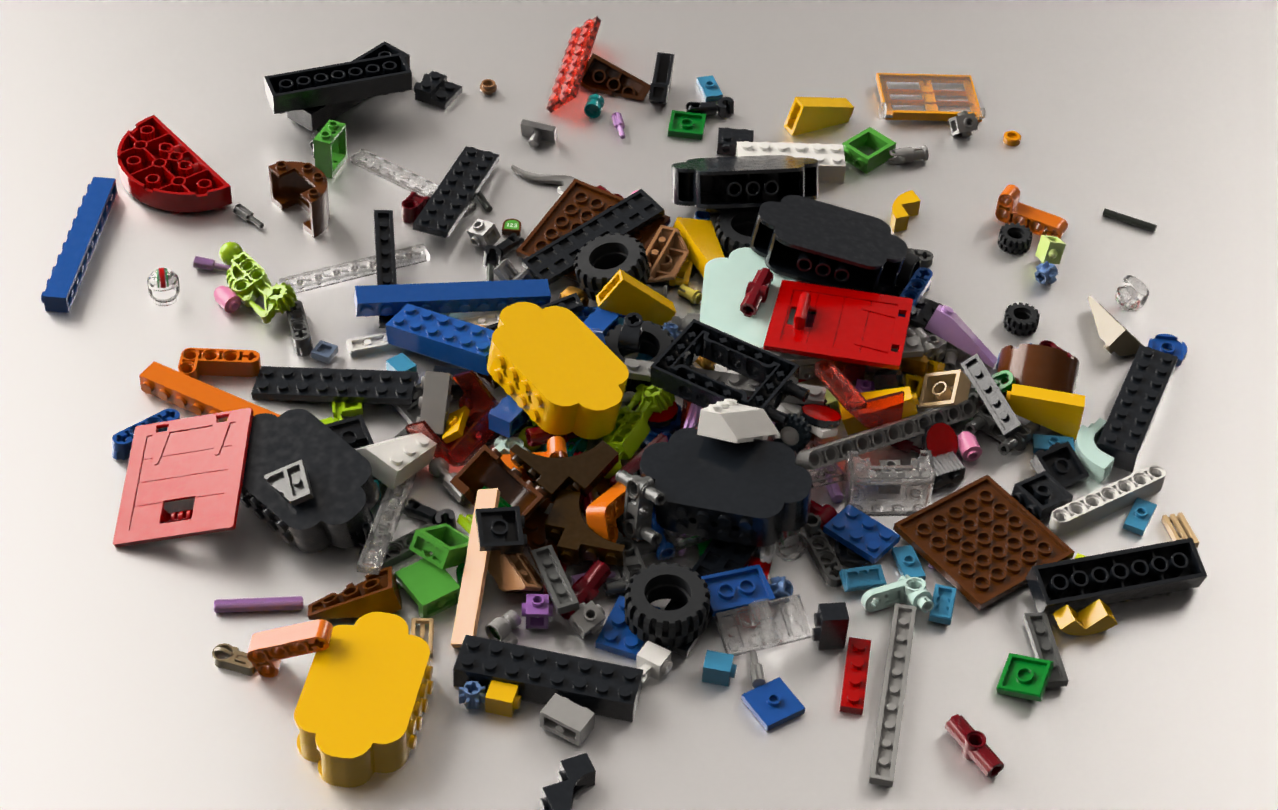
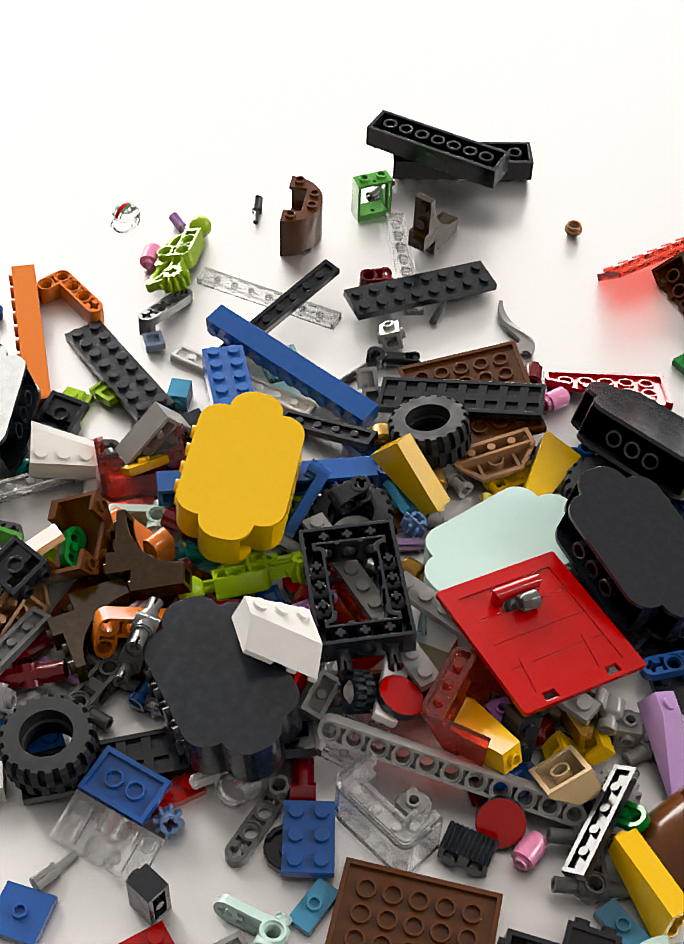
camera: 50 degrees right, 5 degrees up
blue brick [41,177,118,313] -> none
red brick [117,115,232,213] -> none
black piece [401,498,457,530] -> none
black plate [414,71,462,109] -> none
tile [502,219,521,236] -> none
flat silver tile [520,119,557,147] -> none
teal wheel [584,94,604,118] -> none
lavender axle [611,112,625,139] -> none
dark azure brick [702,650,737,686] -> none
dark red piece [740,267,774,317] -> none
dark azure plate [839,564,887,592] -> none
none -> dark brown arch [408,193,458,255]
none -> dark grey hose [515,589,542,613]
none -> wing [543,370,673,410]

